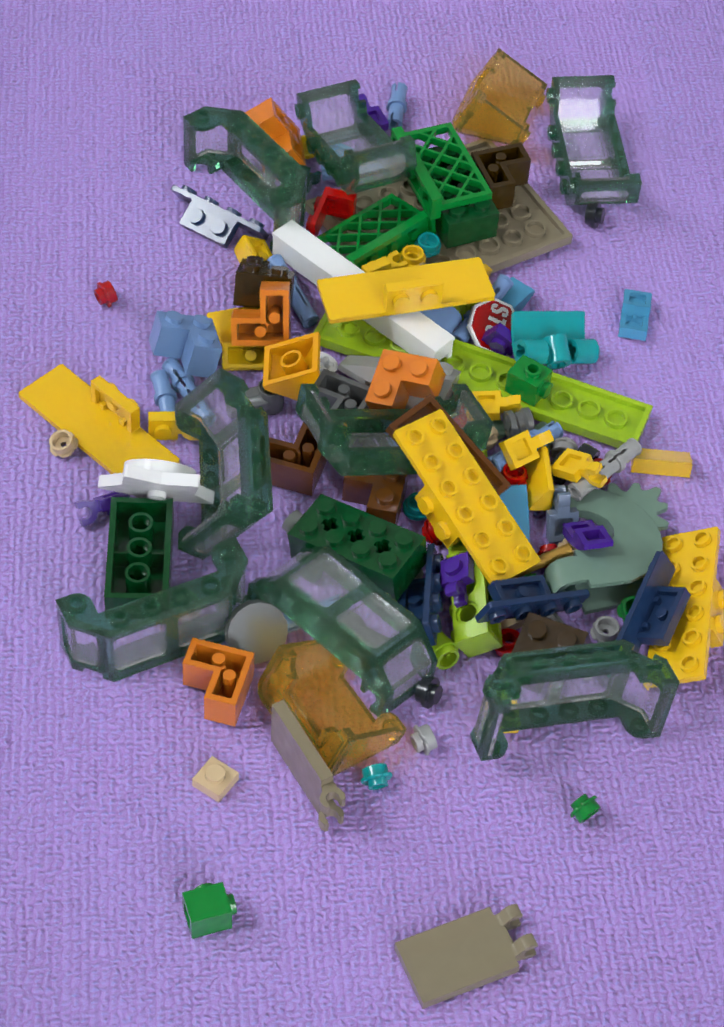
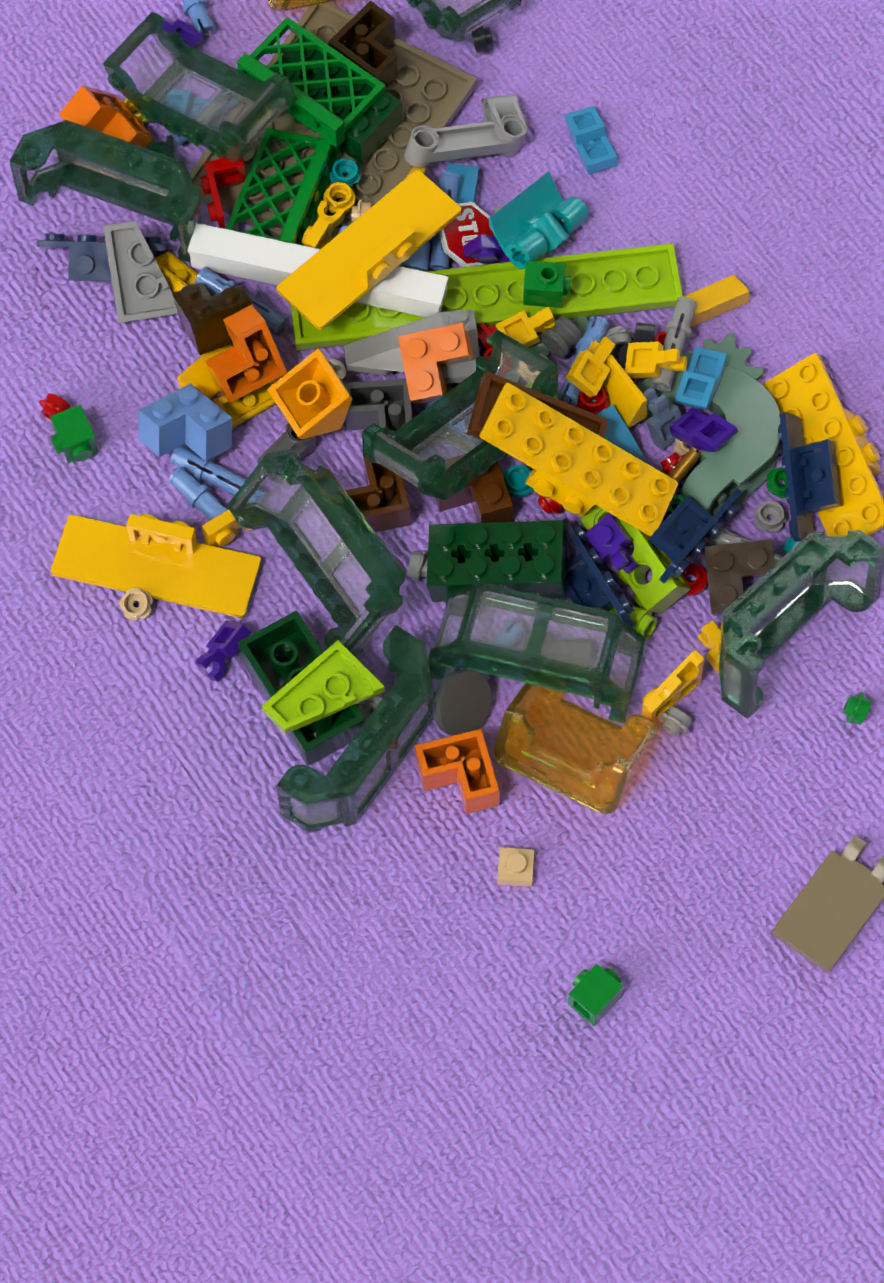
camera: 25 degrees left, 15 degrees up
white plate [98,459,215,504] -> none
dark tan tile [271,699,346,832] -> none
teal plate [360,763,393,790] -> none
black plate [415,676,443,709] -> none
none -> green brick [50,405,98,463]
none -> light grey wing [103,221,178,323]
none -> lime wing [261,640,385,734]
none -> light grey piece [404,94,528,168]
none -> yellow wing [641,650,705,725]
none -> dark azure slope [675,346,728,410]

